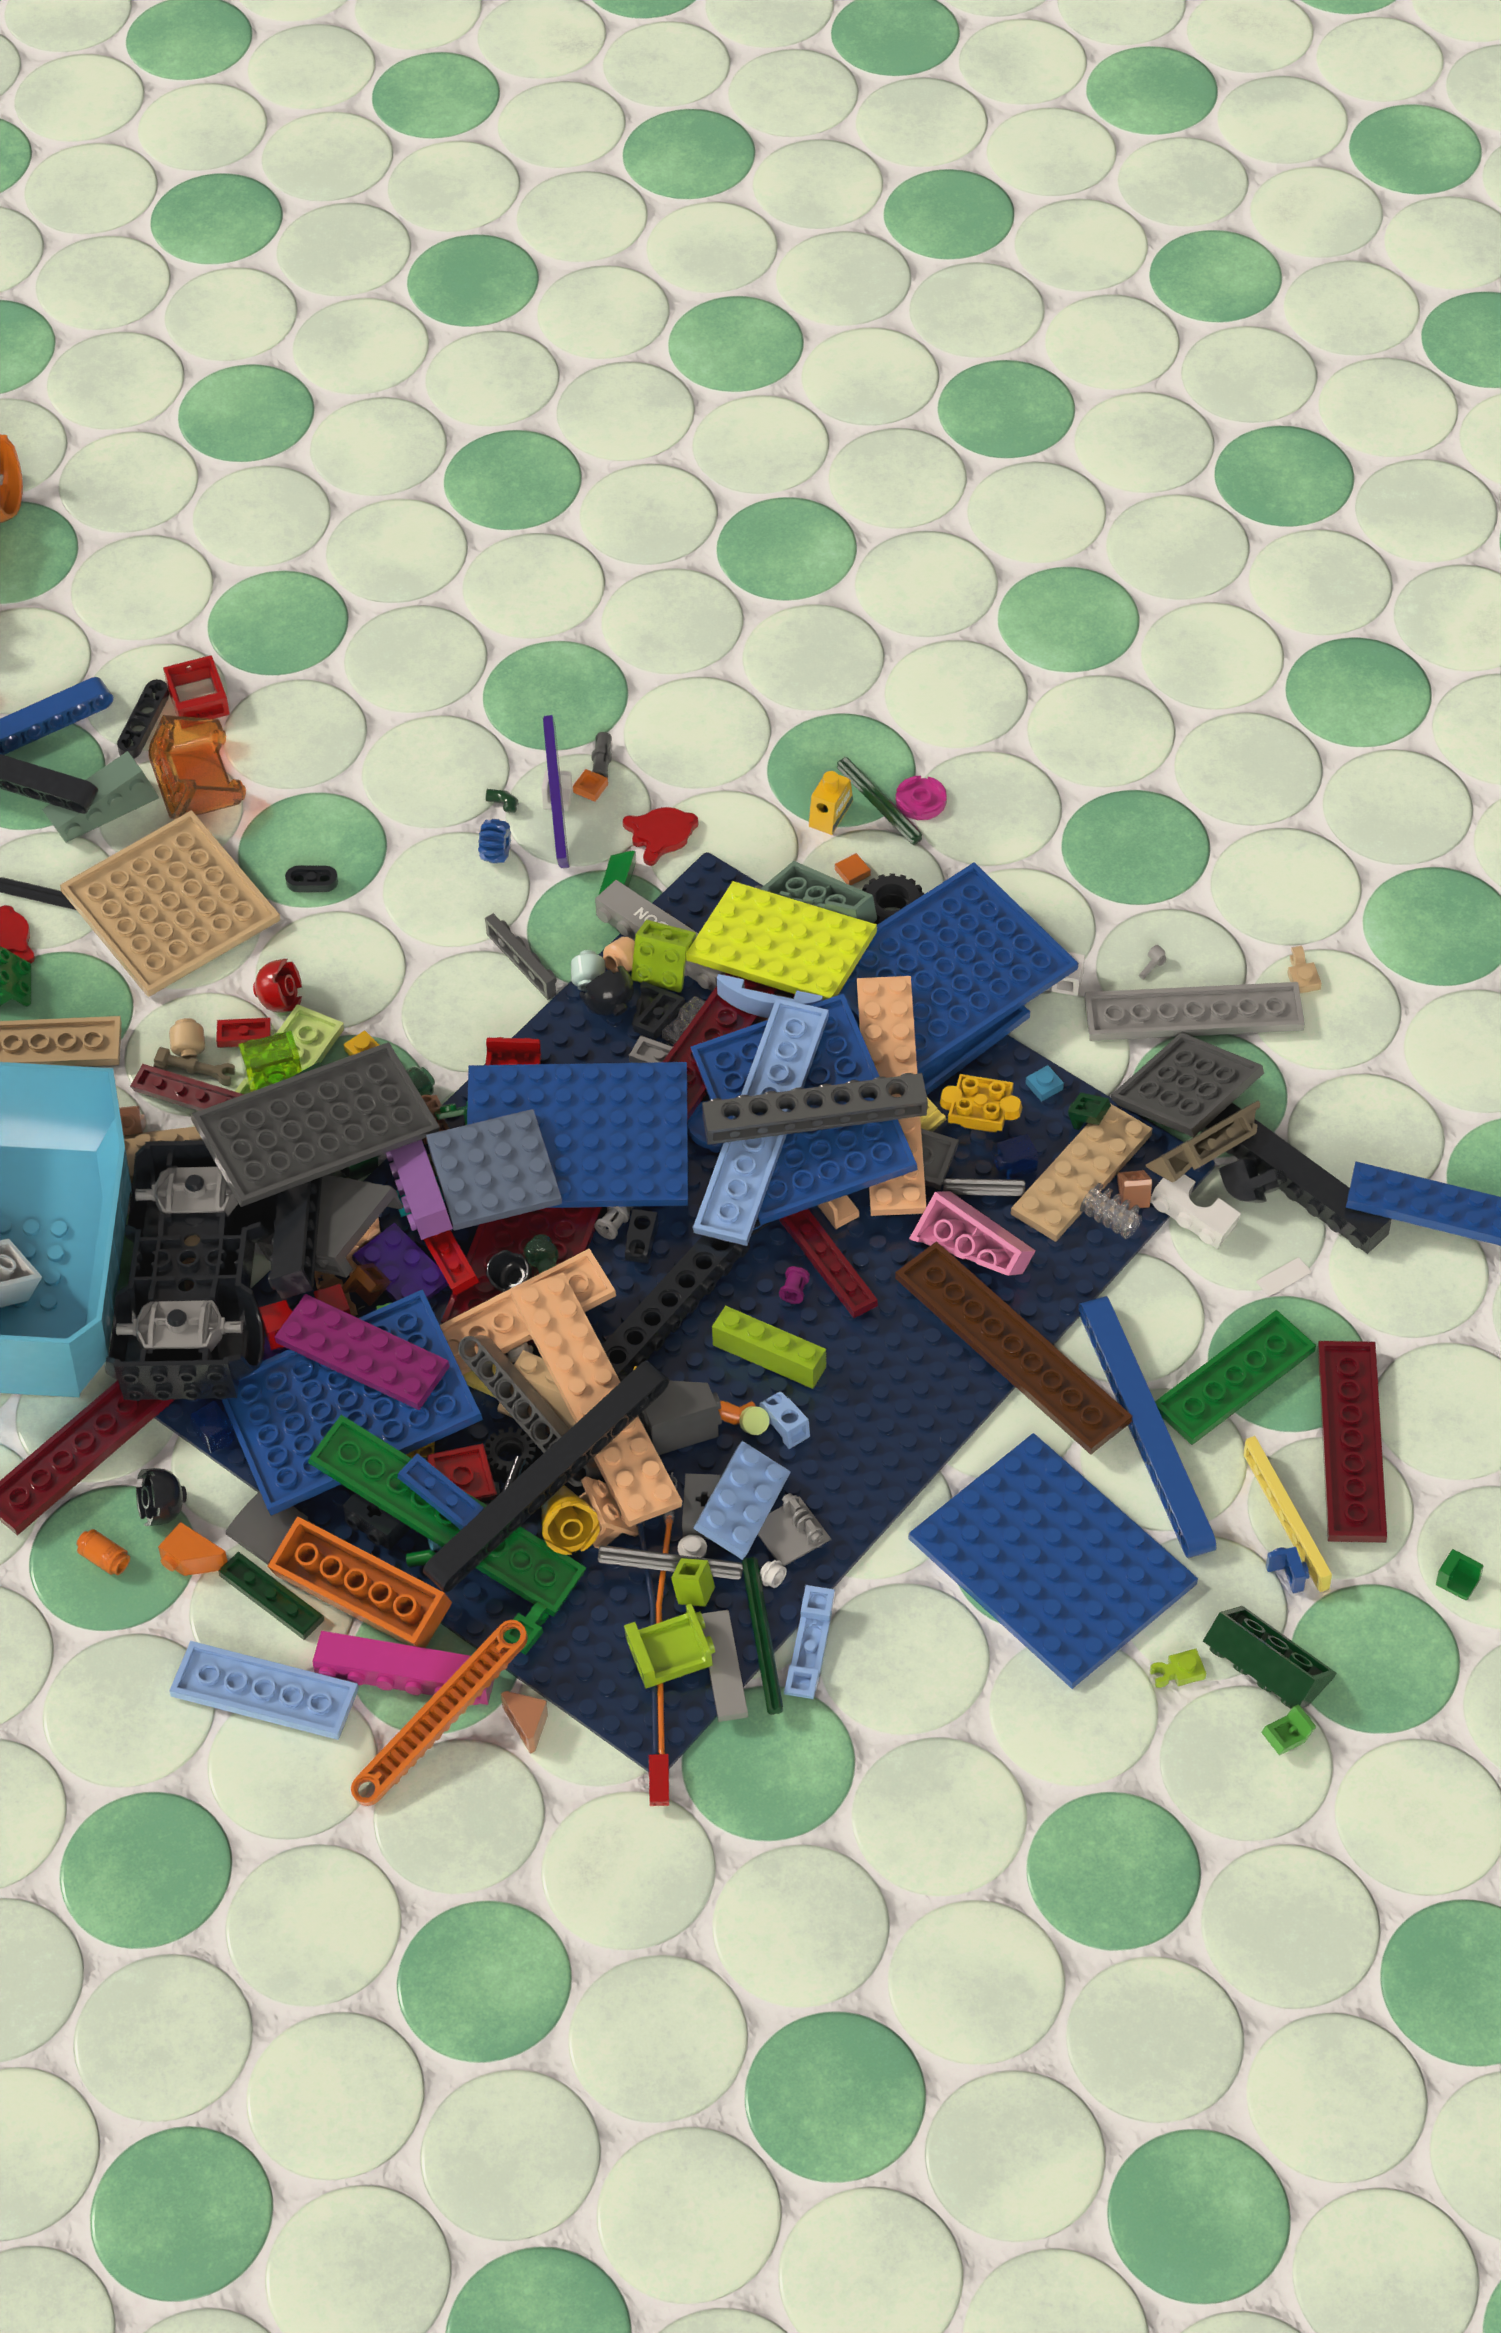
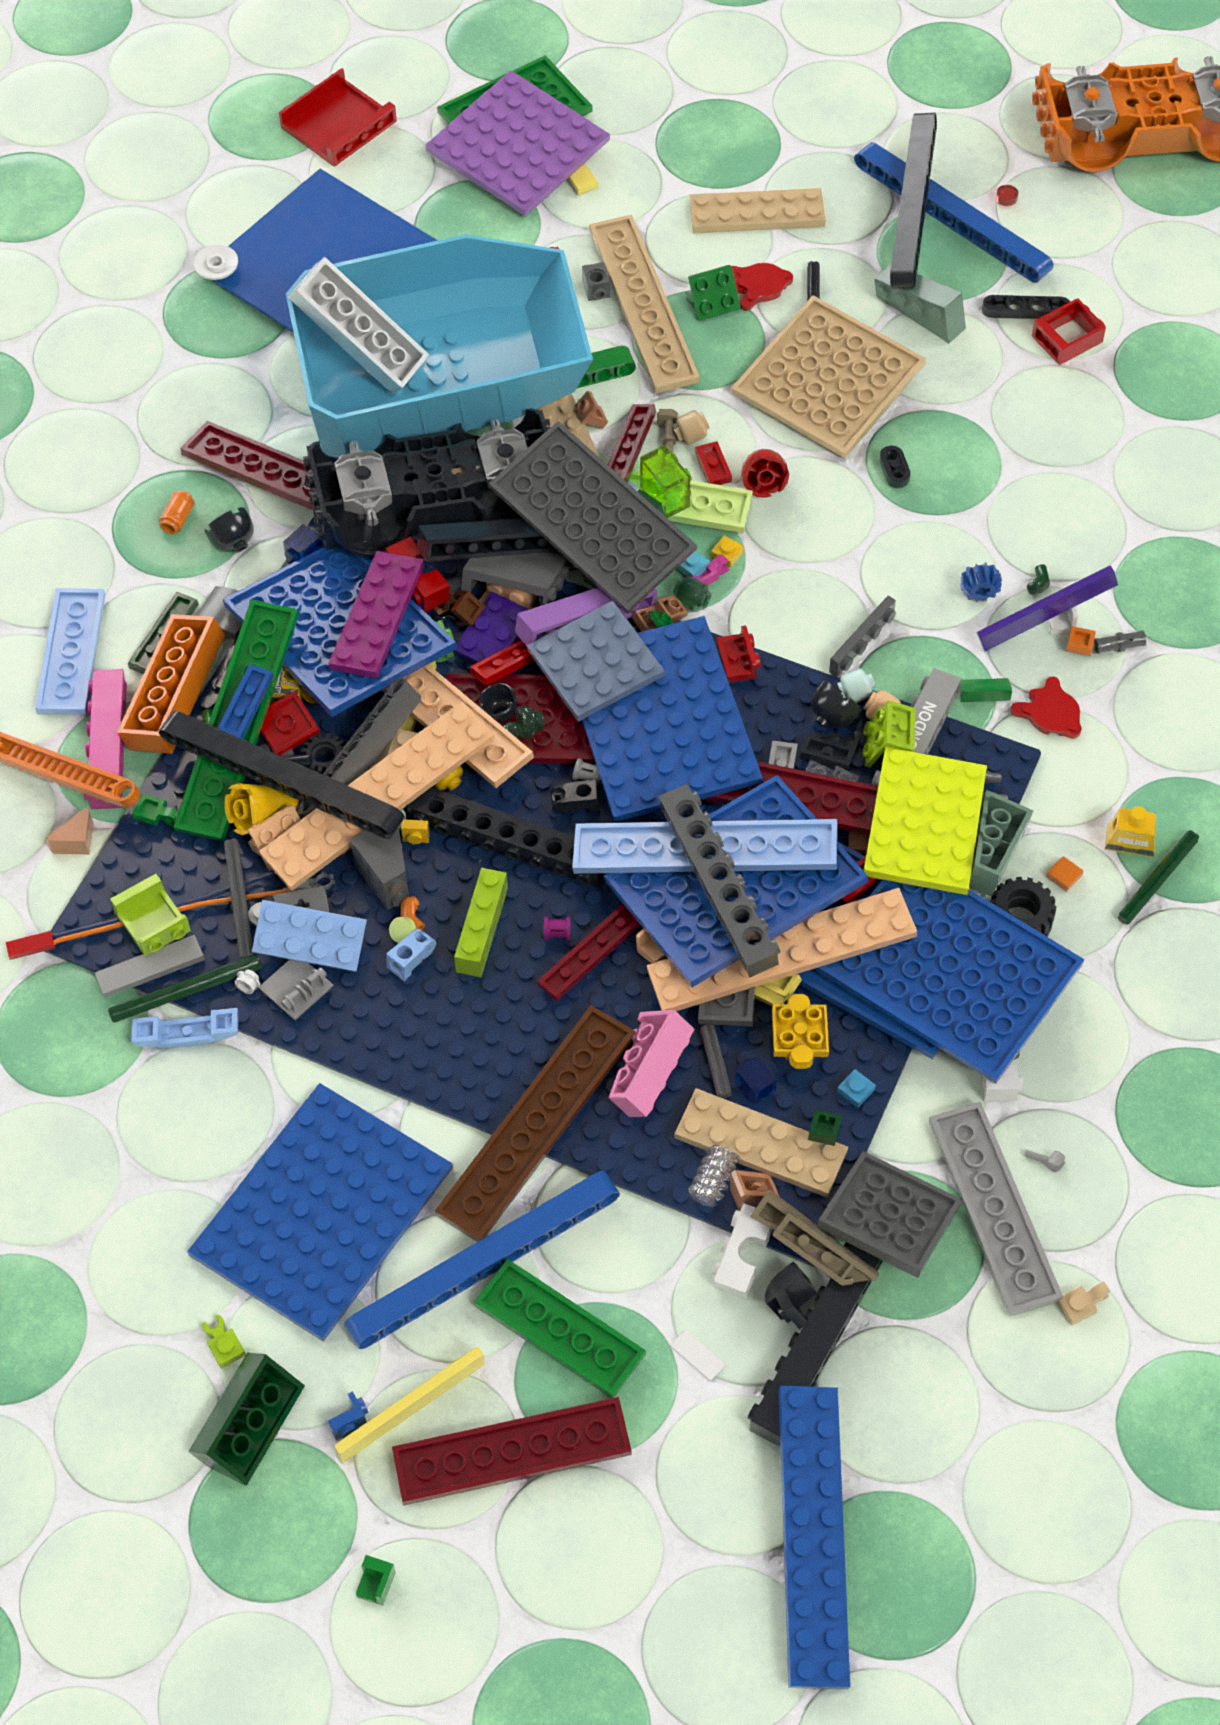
camera: 75 degrees right, 5 degrees up
clear orange windscreen [149,715,246,819] -> none
orange slope [158,1522,228,1576] -> none
lime brick [671,1558,715,1606] -> none
light blue slope [717,974,823,1018] -> none
dark pink tile [895,776,947,820] -> none
bright green bracket [1261,1705,1316,1756] -> none

